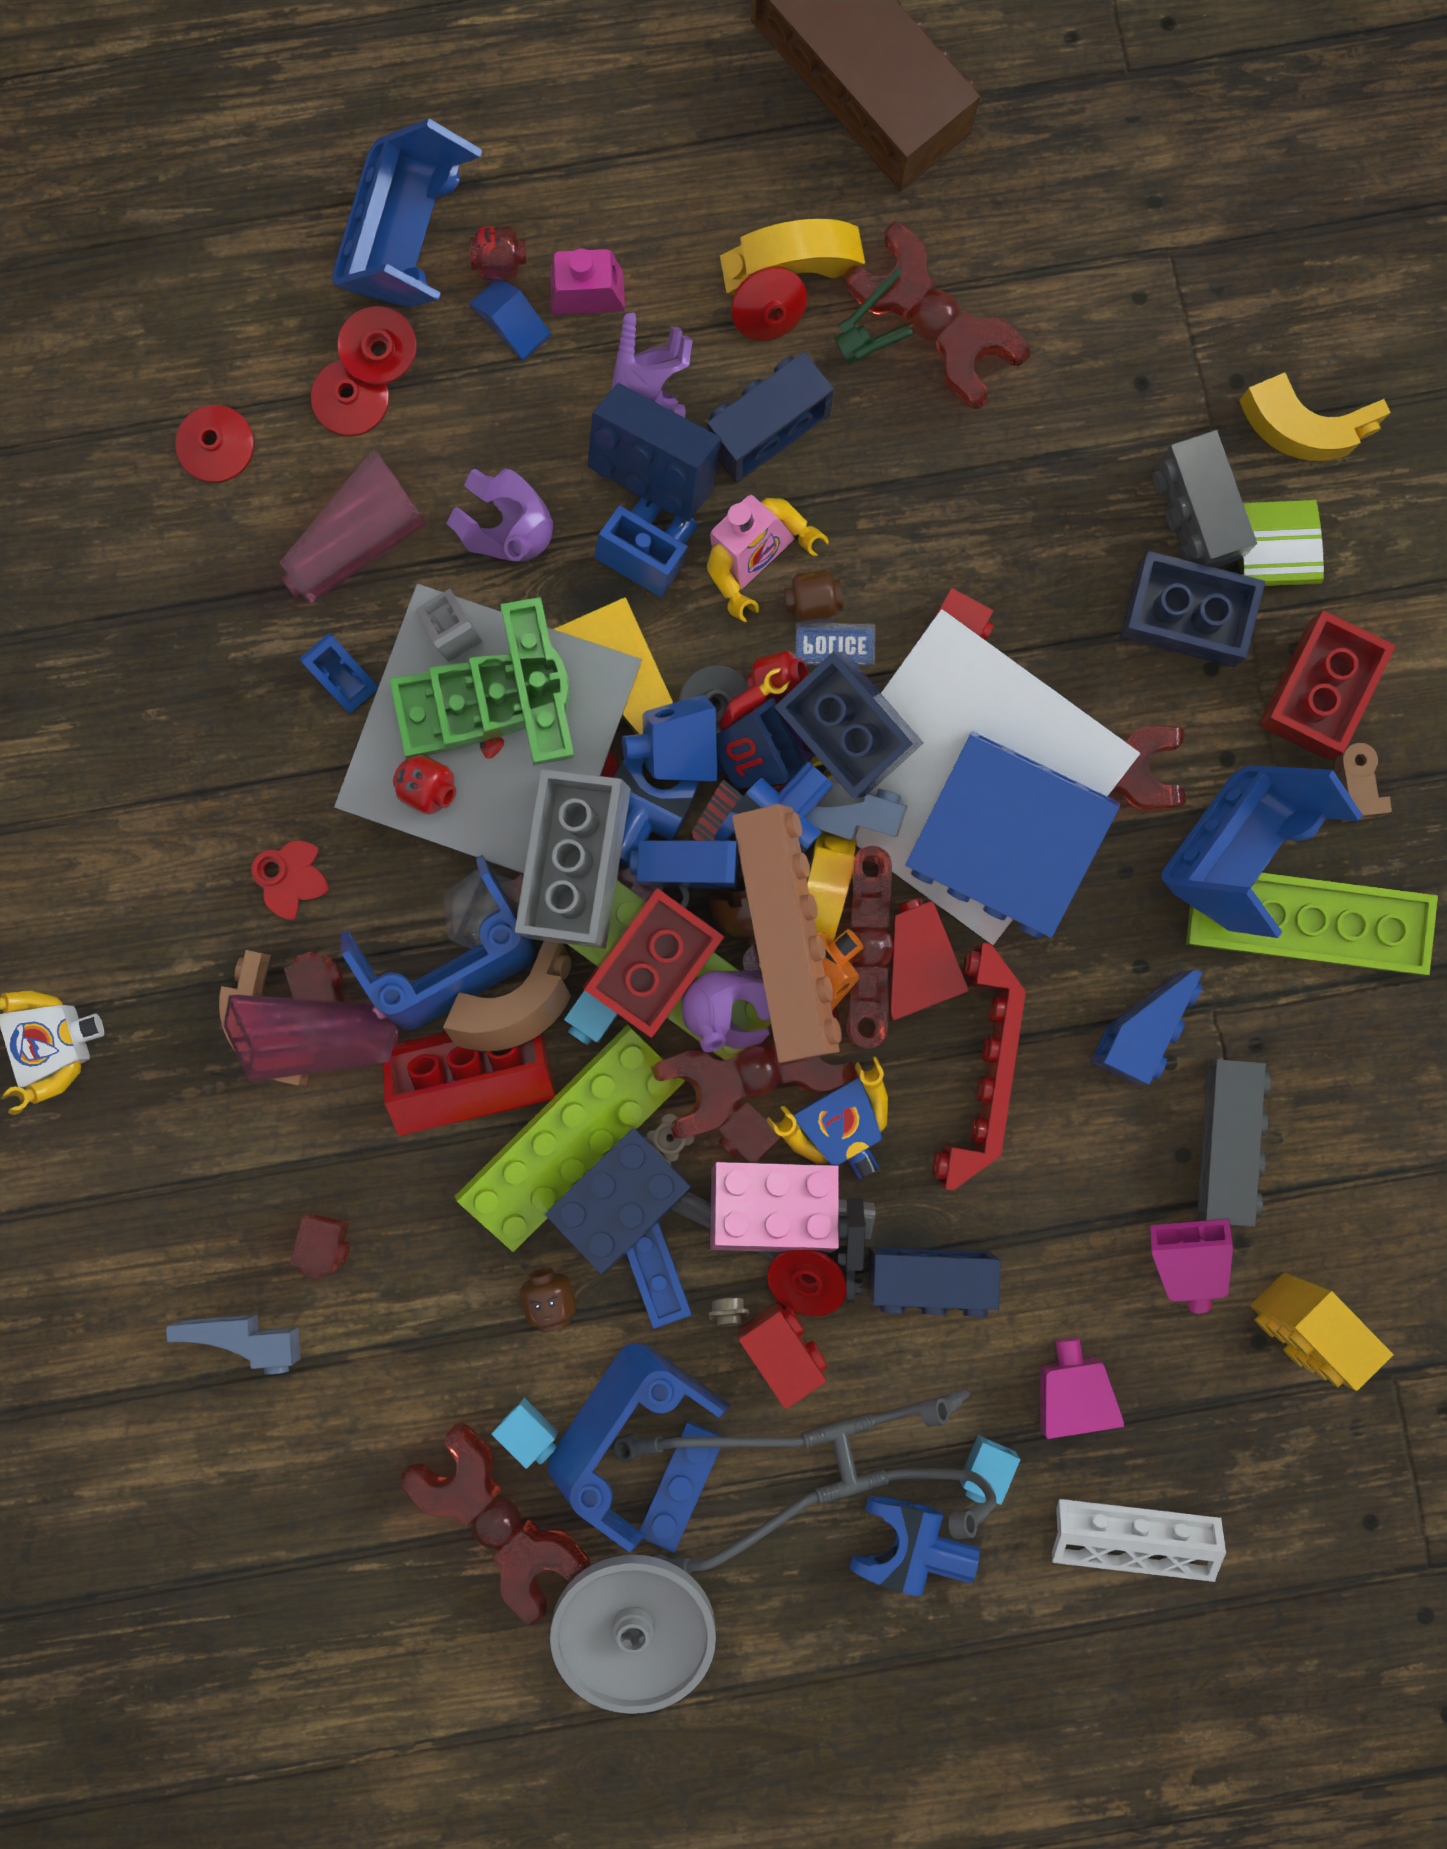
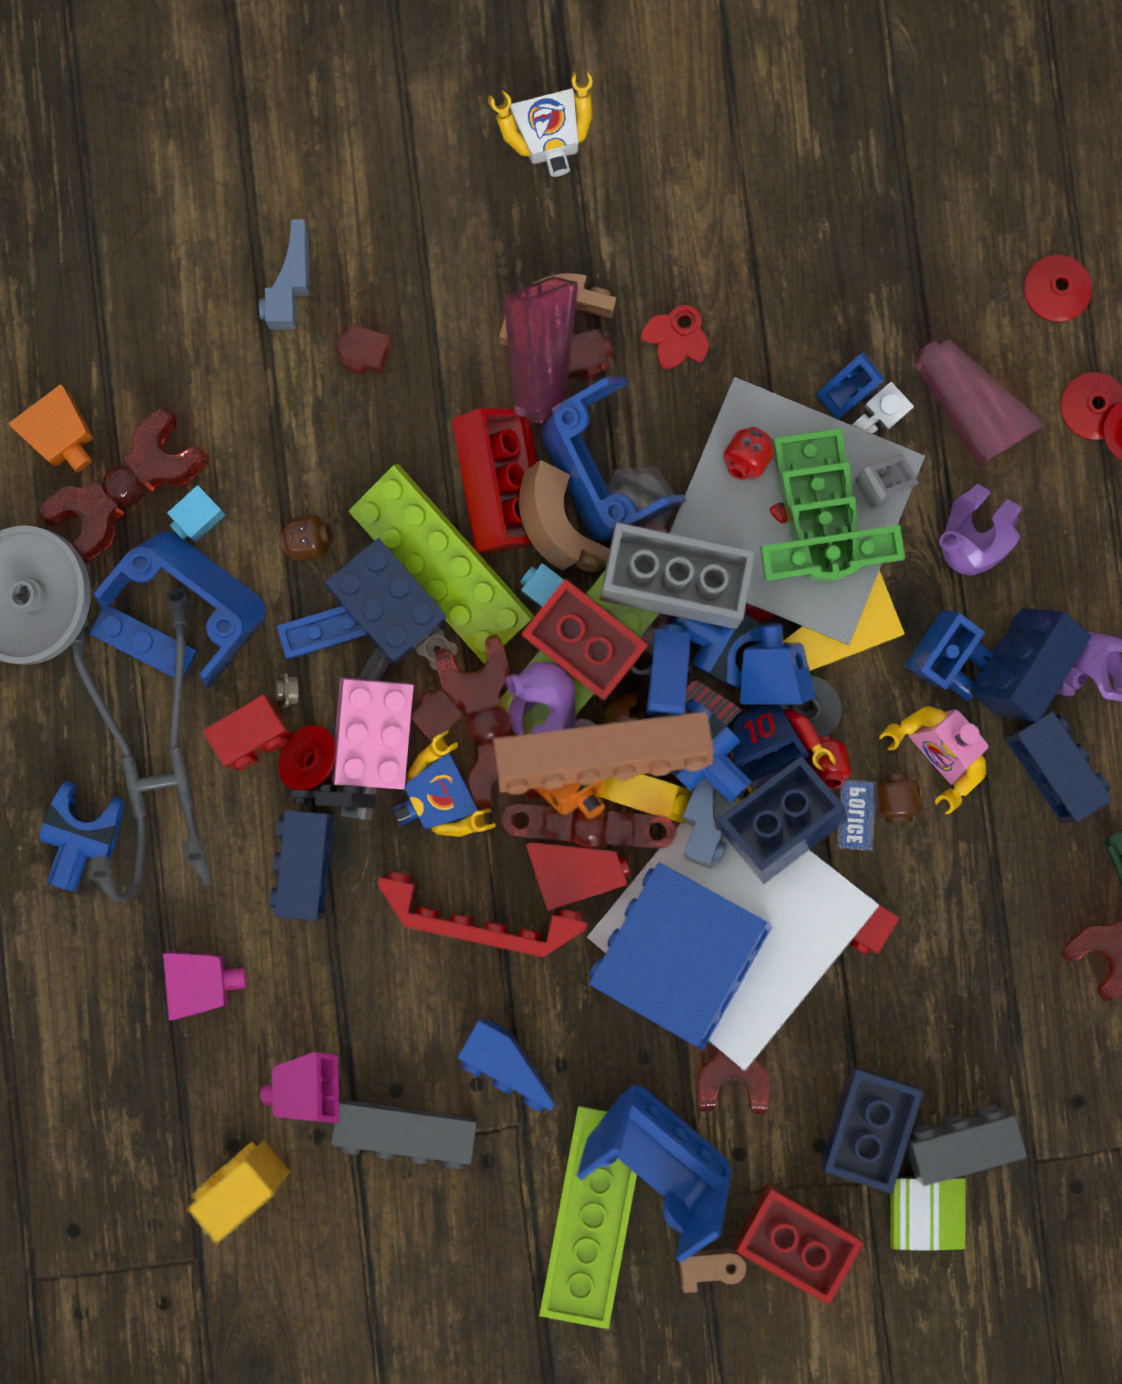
camera: 85 degrees right, 0 degrees up
medium azure brick [959,1435,1021,1505] -> none
white fence [1052,1499,1226,1582] -> none
yellow arch [1239,373,1391,461] -> none
none -> orange torso [8,384,93,472]
none -> white plate [852,382,914,434]

